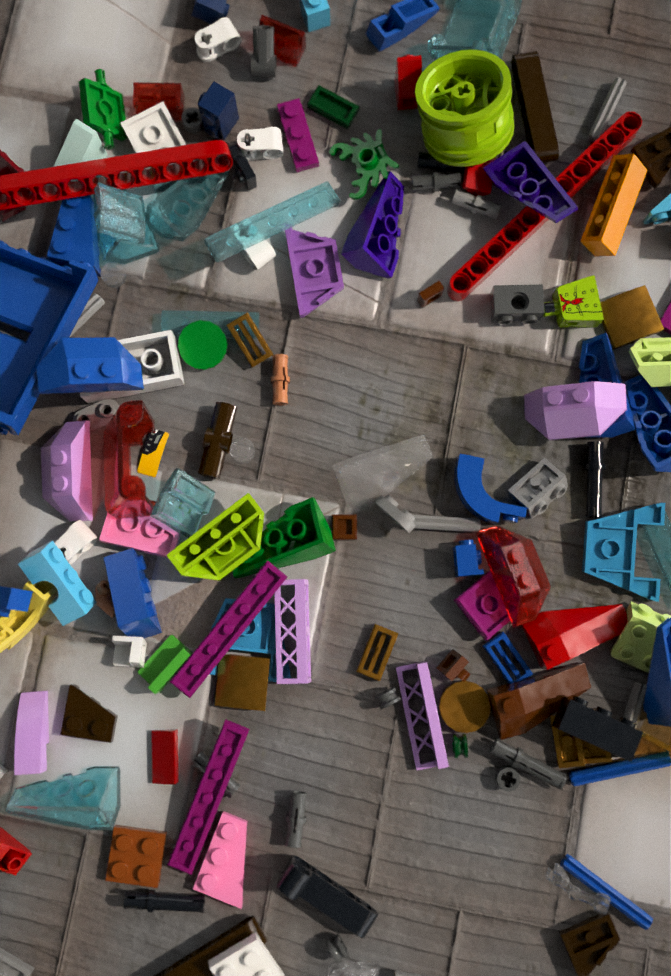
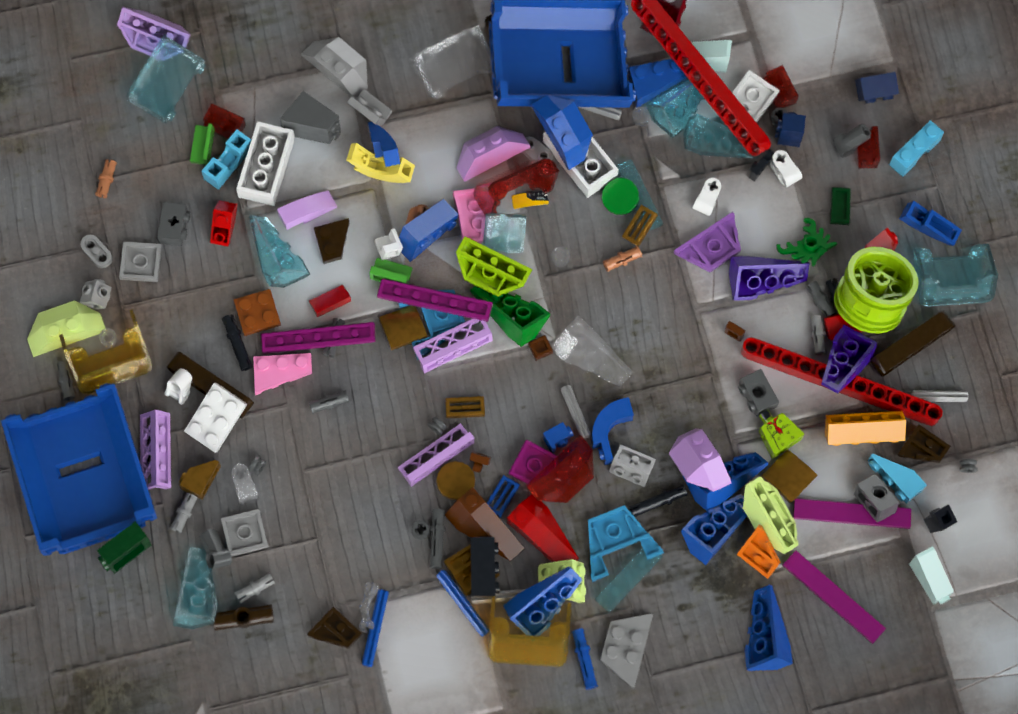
camera: 60 degrees right, 10 degrees down
medium azure arch [18,540,96,626] -> none
white piece [55,520,99,565] -> none
green plate [79,69,128,150] -> none
clear light blue slope [94,182,146,245] -> none
white piece [195,17,242,62] -> none
dark brown piece [198,402,238,479] -> none
clear light blue tile [204,181,340,263] -> none
magenta plate [277,98,319,173] -> none
black beam [277,855,379,938] -> none
light grey plate [374,495,416,534] -> none
dark green bush [452,734,468,758] -> none

